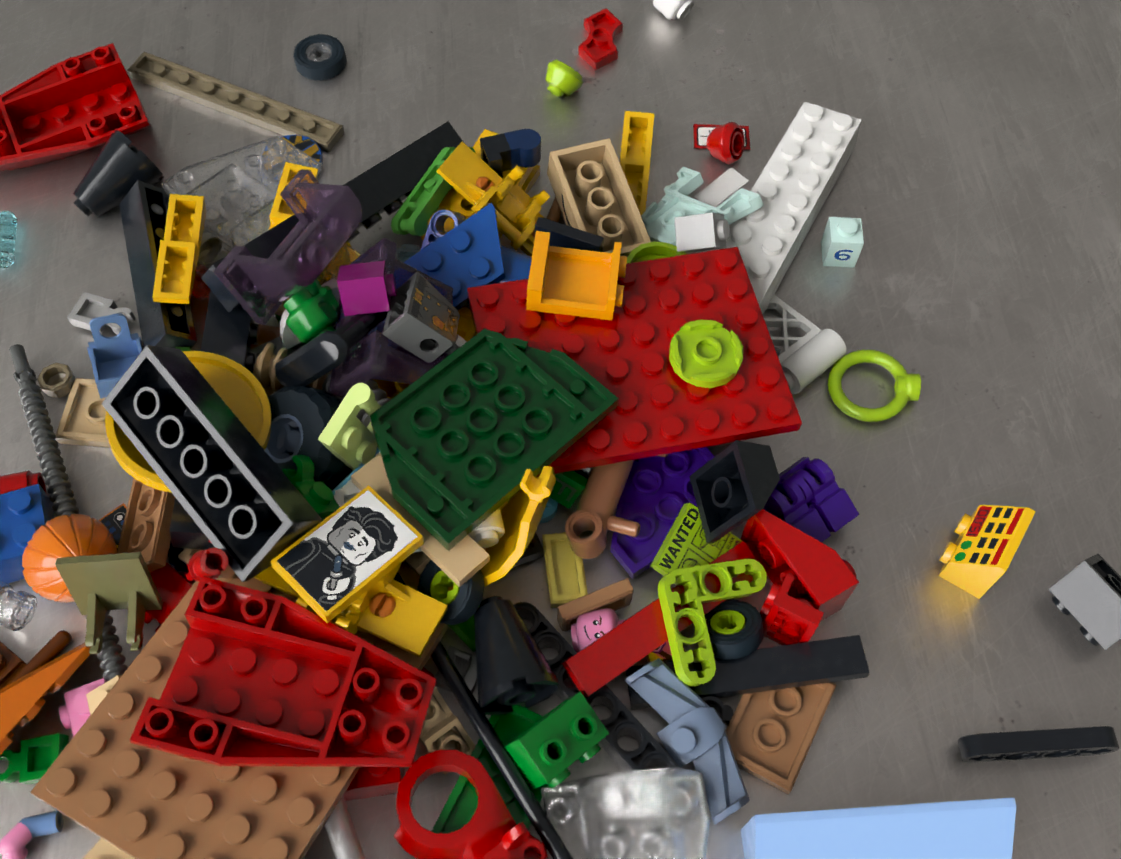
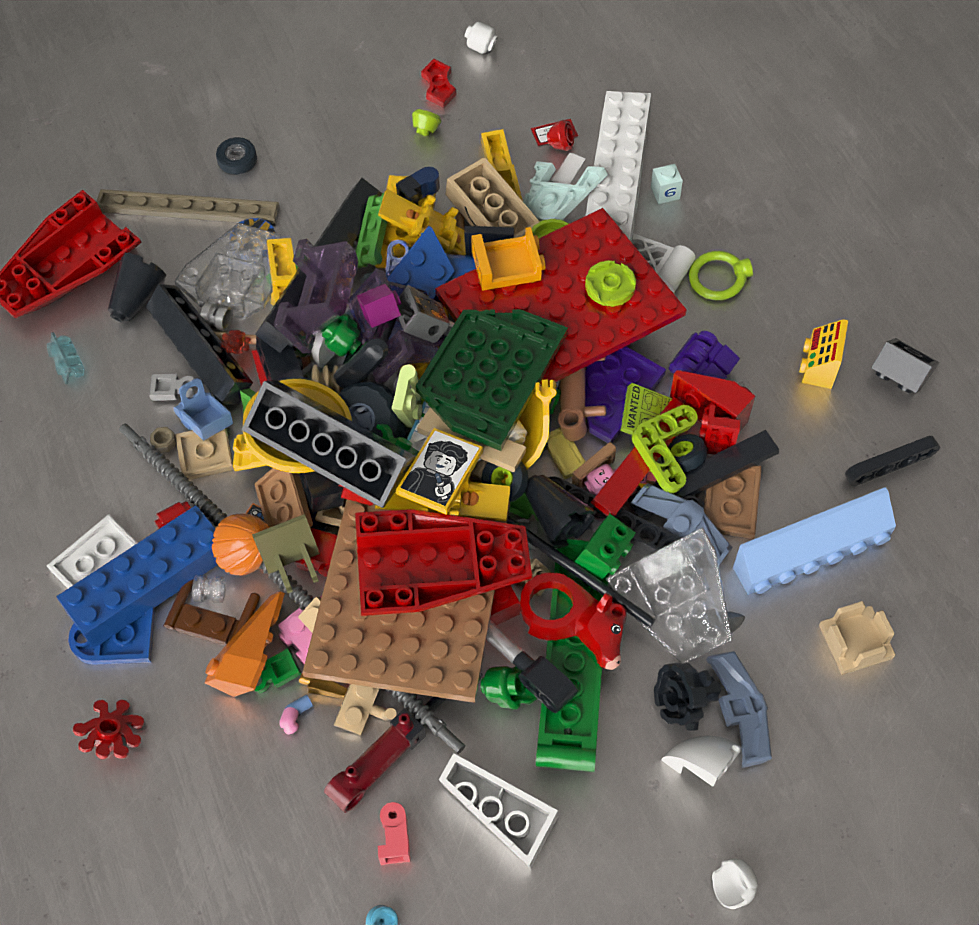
camera: 15 degrees left, 0 degrees up
yellow slope [152,194,207,304] -> none
red axle [185,548,228,582] -> none
brick [674,212,730,252] -> none
black slope [689,440,780,544] -> none

